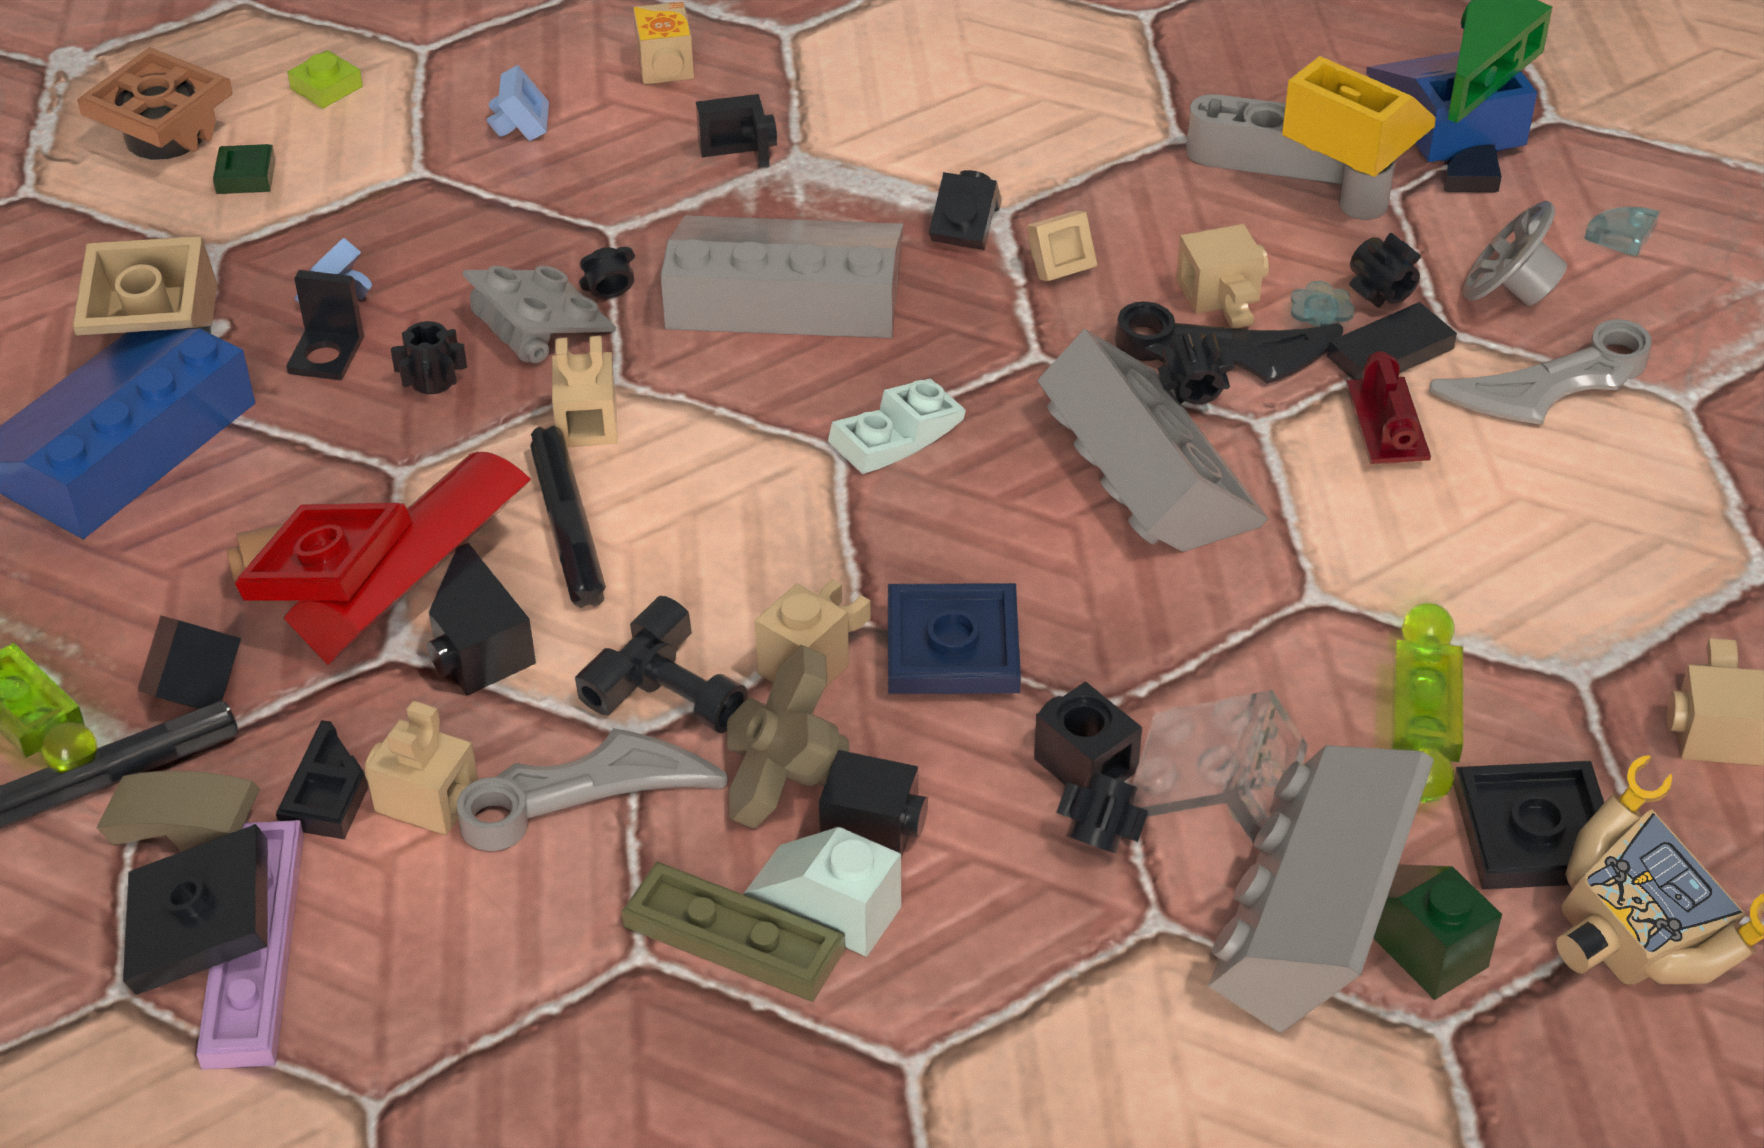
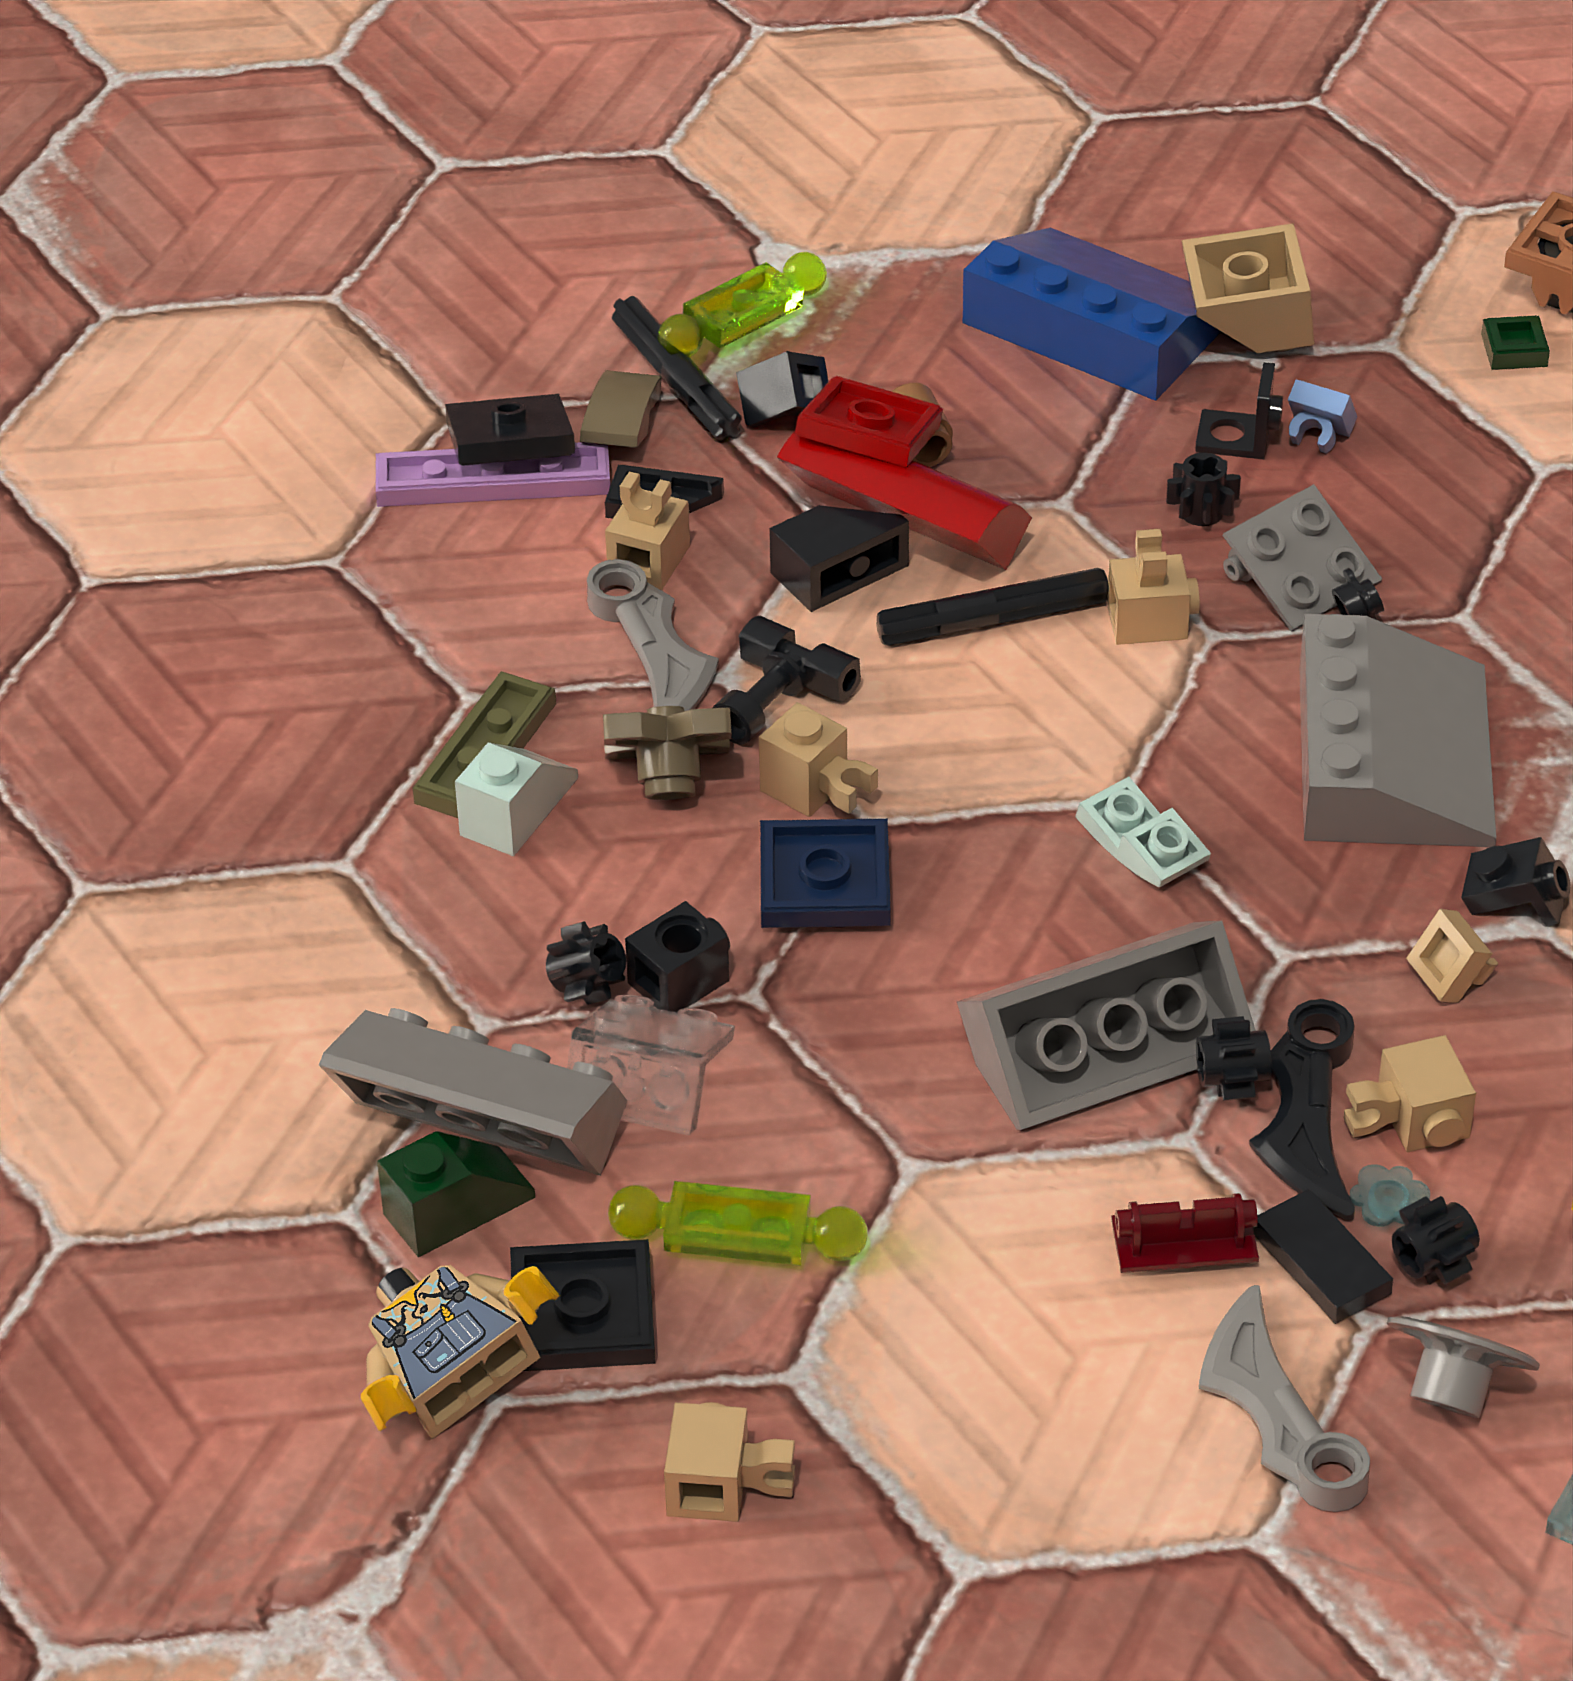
camera: 90 degrees right, 0 degrees up
black brick [819,750,928,859] -> none

